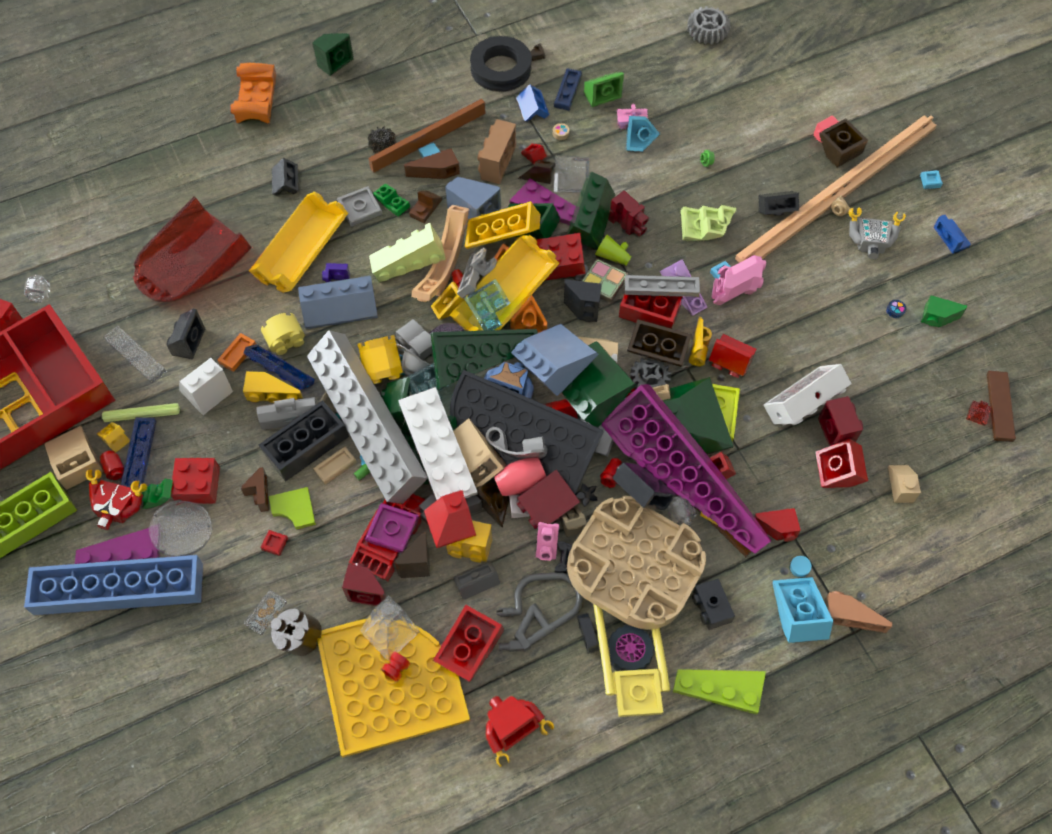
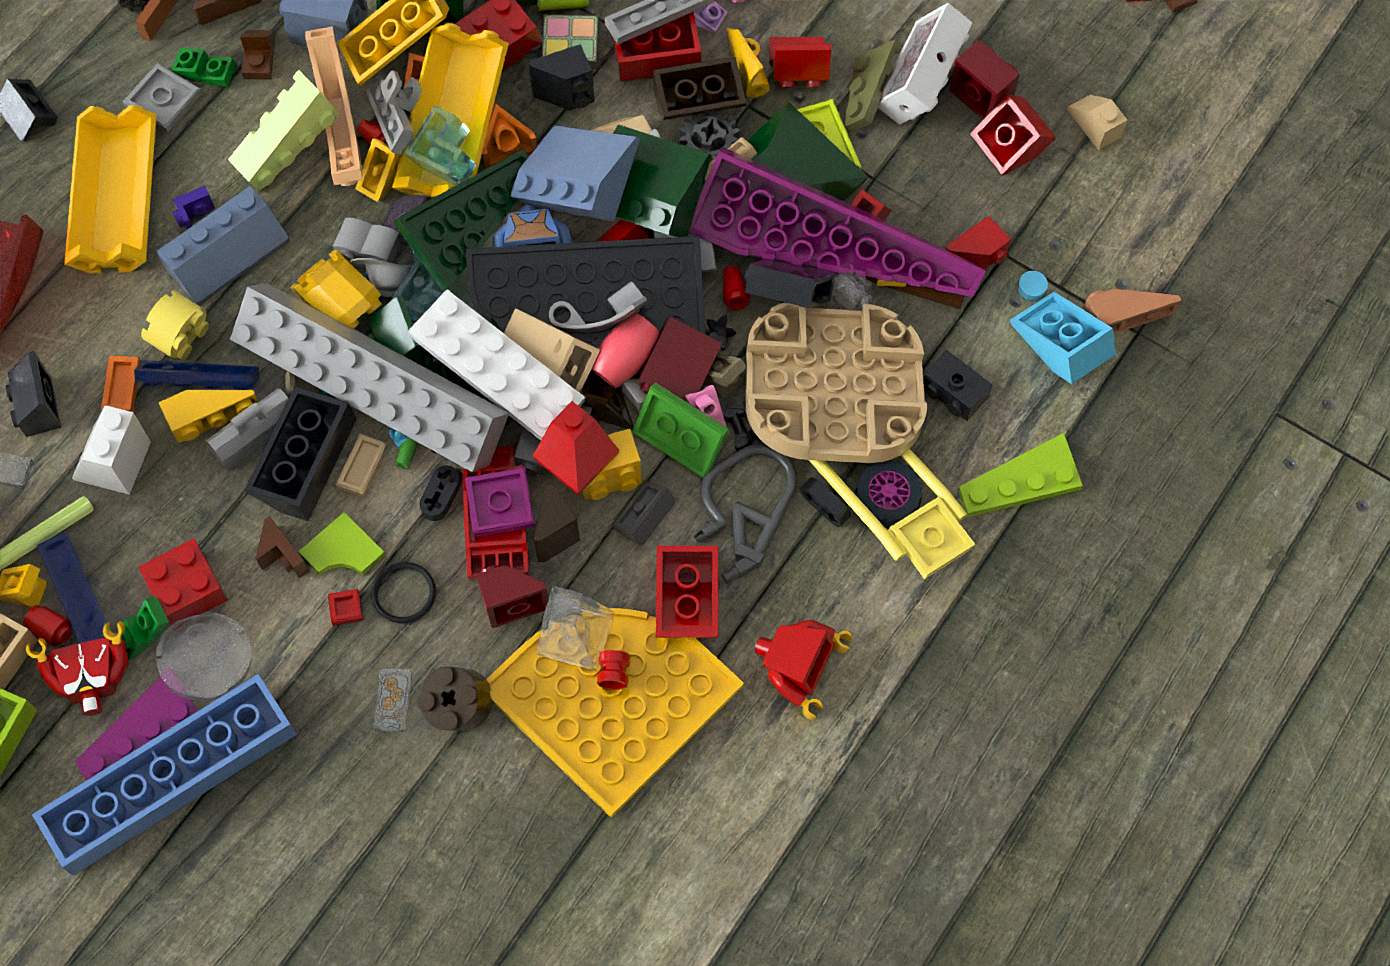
camera: 30 degrees left, 5 degrees up
none -> black tyre [371,562,436,623]
none -> black beam [419,465,461,521]
none -> bright green tile [632,383,730,477]
none -> olive wing [844,39,903,132]

